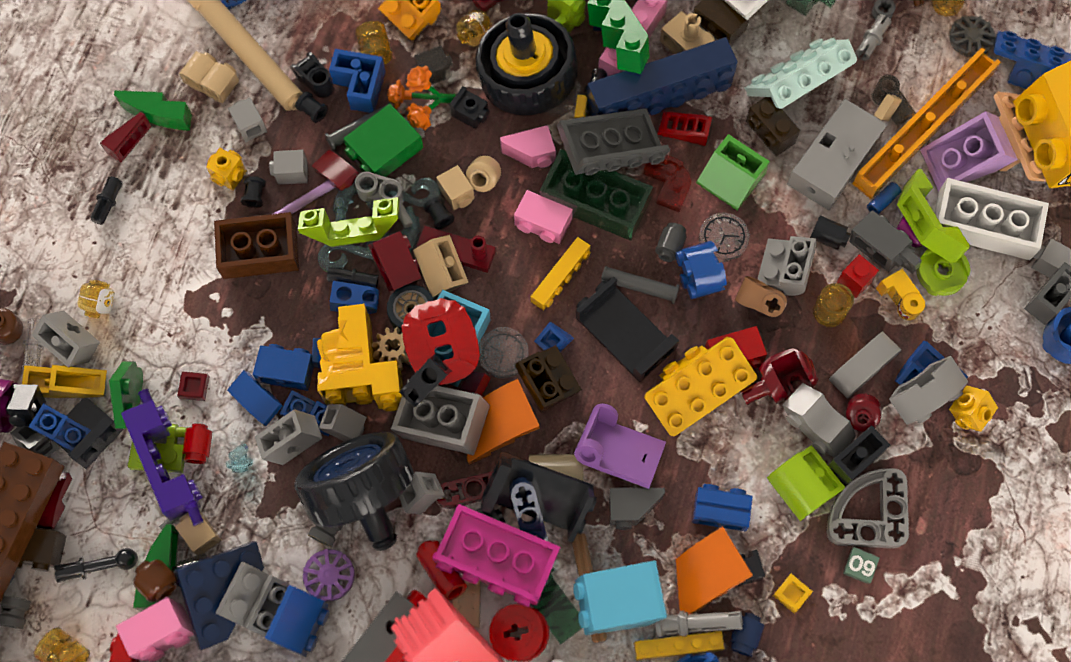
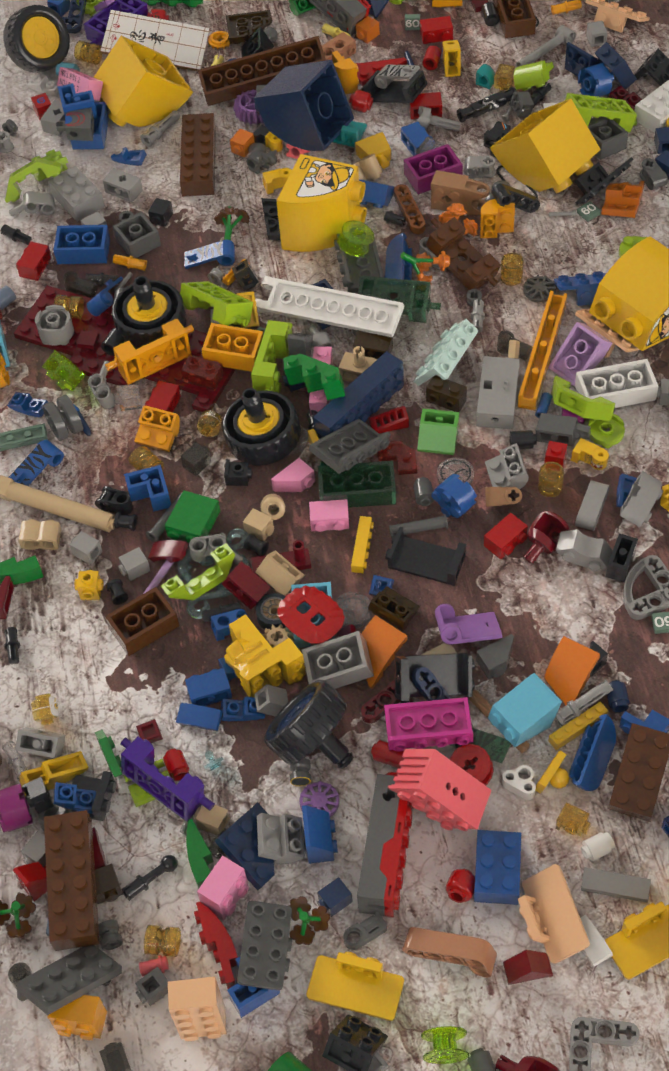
camera: 25 degrees left, 15 degrees down
reddish brown head [133,560,176,602] -> none
light grey brick [255,409,322,465] -> none
orange plant [387,66,456,131] -> none
black leg [399,354,452,407] -> none
light grey brick [399,472,445,514] -> none
yellow bracket [644,337,757,436] -> none
blue brick [692,484,753,532] -> none
lime brick [767,445,845,521] -> none
yellow tile [773,574,813,614] -> none
dark red head [846,393,882,432] -> none

